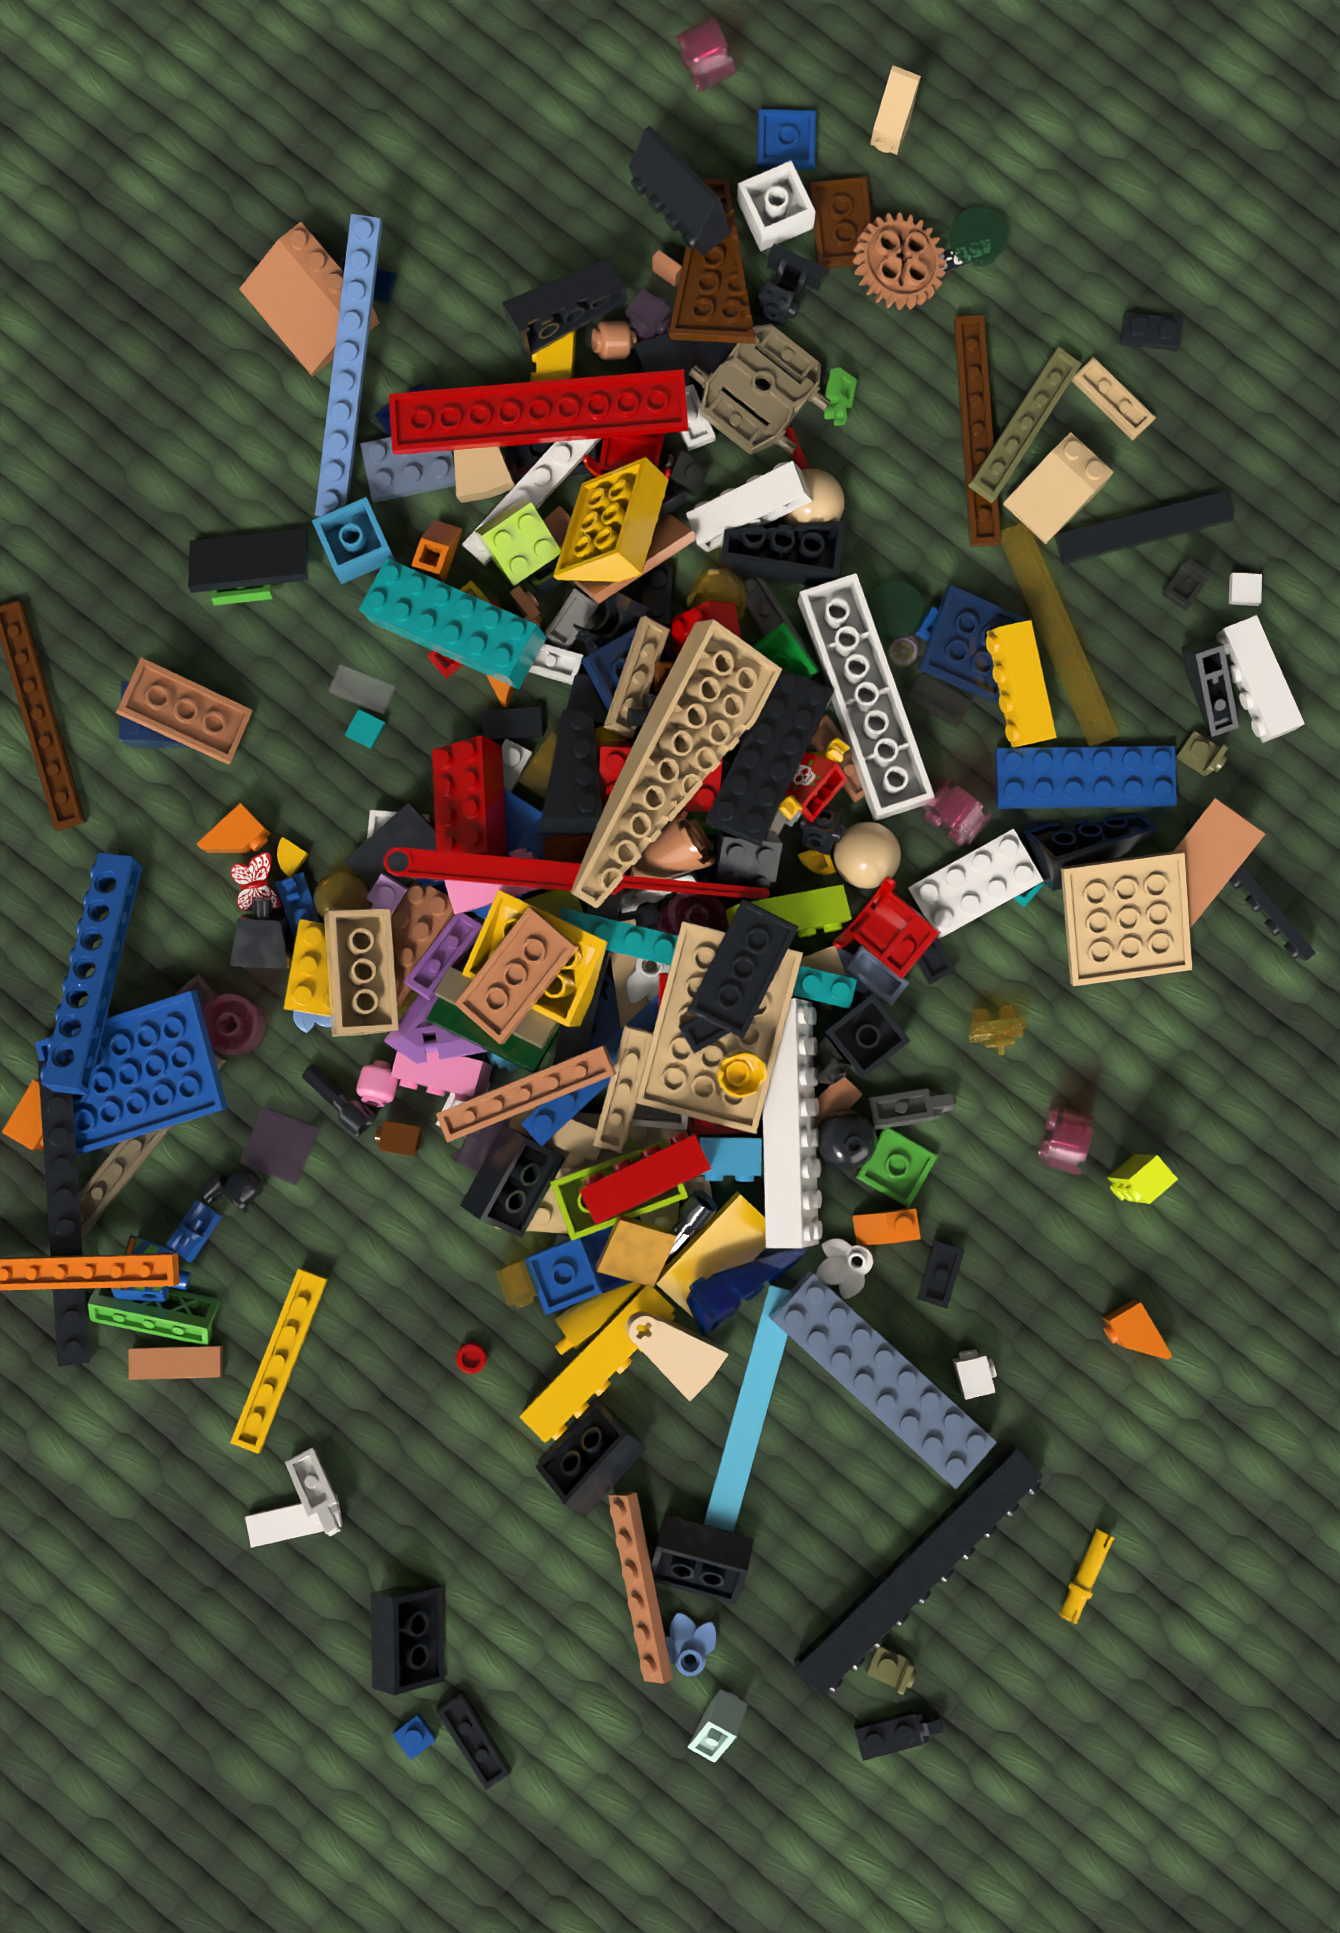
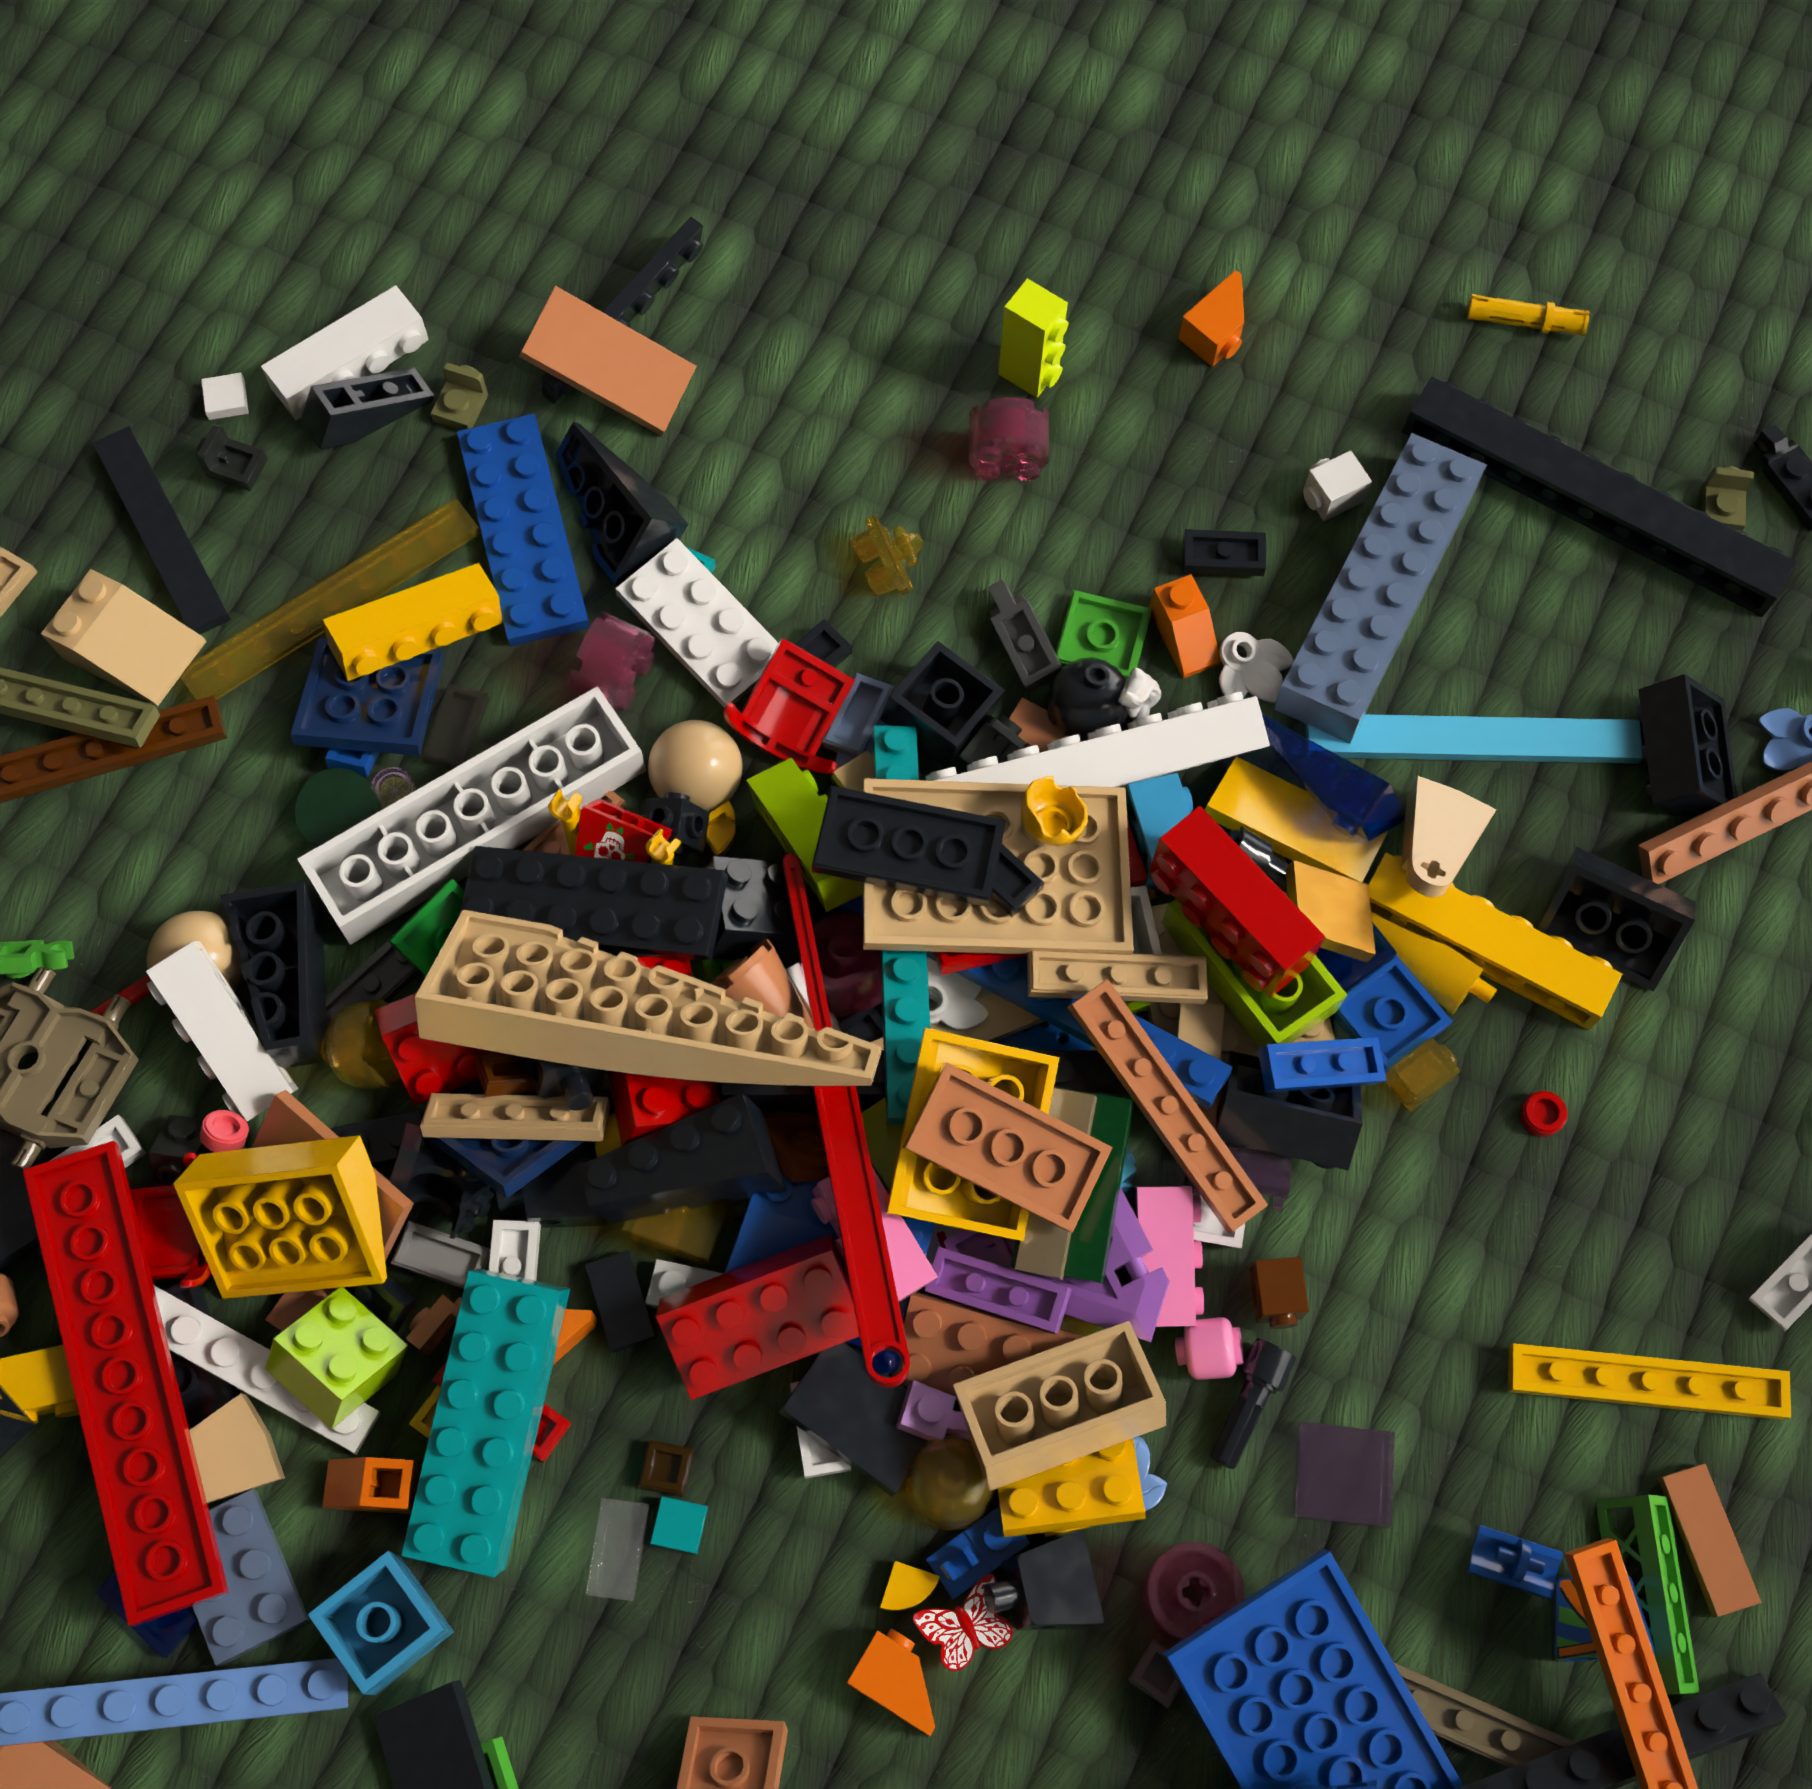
camera: 110 degrees left, 15 degrees down
black piece [197,1169,263,1214] -> none
tan plate [1061,850,1192,986] -> none
none -> coral tile [200,1110,249,1152]
none -> dark brown tile [638,1440,695,1497]
none -> white piece [1118,668,1161,722]
none -> blue plate [1257,1037,1387,1093]

